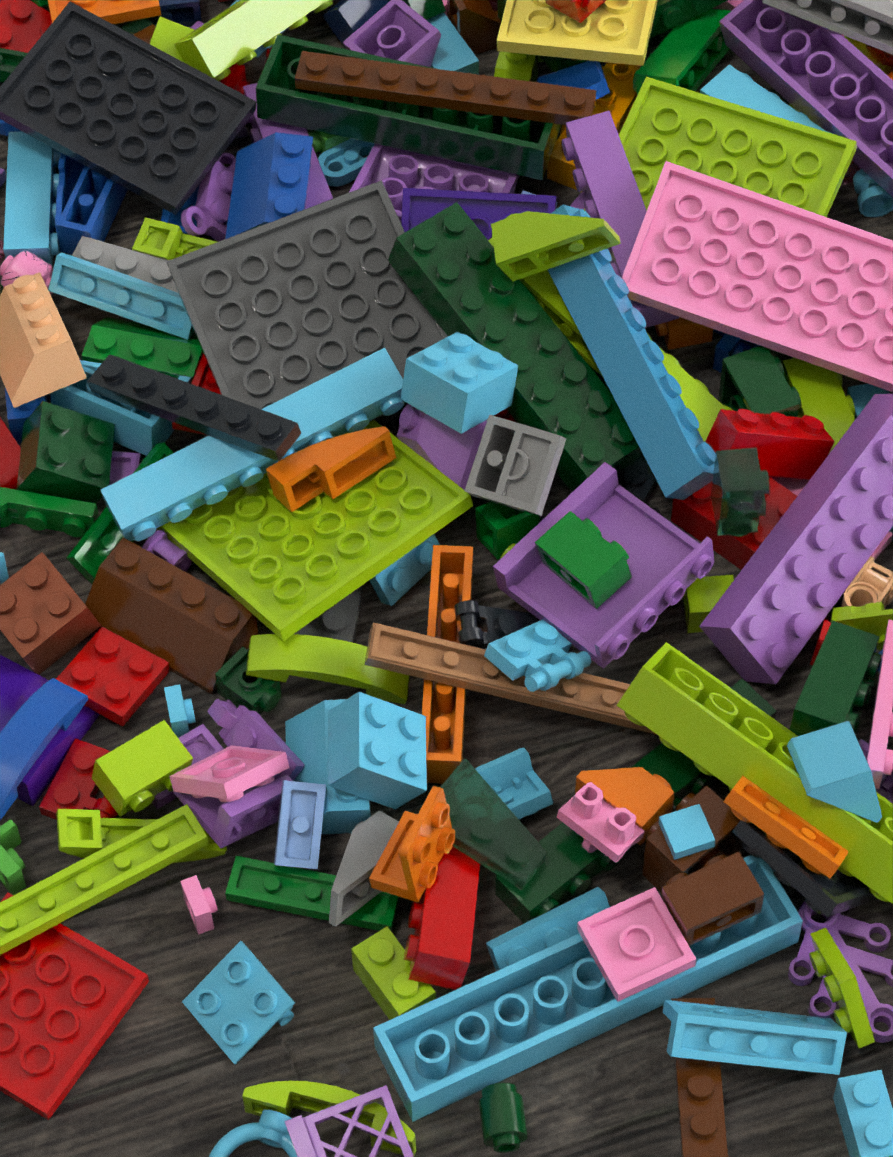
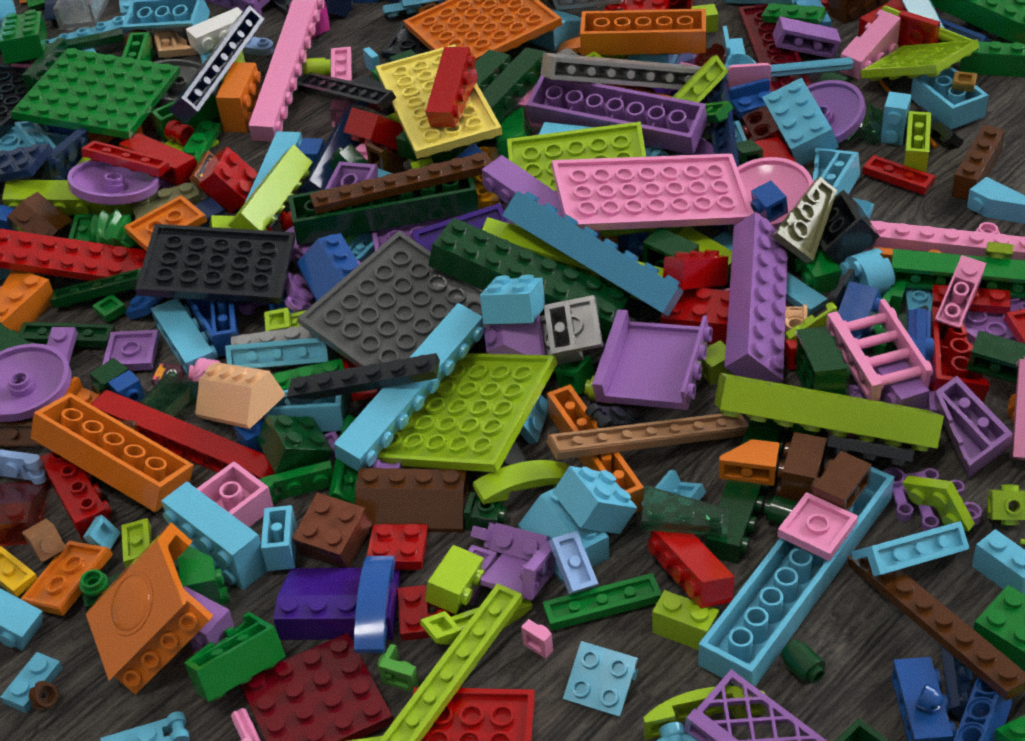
camera: 25 degrees left, 15 degrees down
medium azure plate [164,684,196,738] -> none
bright pink plate [170,745,290,802] -> none
orange slope [266,426,397,512] -> none
light grey slope [329,810,399,927] -> none
orange bracket [369,786,455,902] -> none
medium azure plate [484,619,591,692] -> none
medium azure plate [486,887,610,971] -> none
lime slope [491,211,621,281] -> none
green brick [535,511,632,609] -> none
bright pink hips [557,782,645,863] -> none
medium azure tile [659,804,715,860] -> none
clear green brick [711,448,769,537] -> none
orange plate [723,776,849,879] -> none
medium azure slope [787,721,882,823] -> none
none -> dark green brick [764,495,798,526]

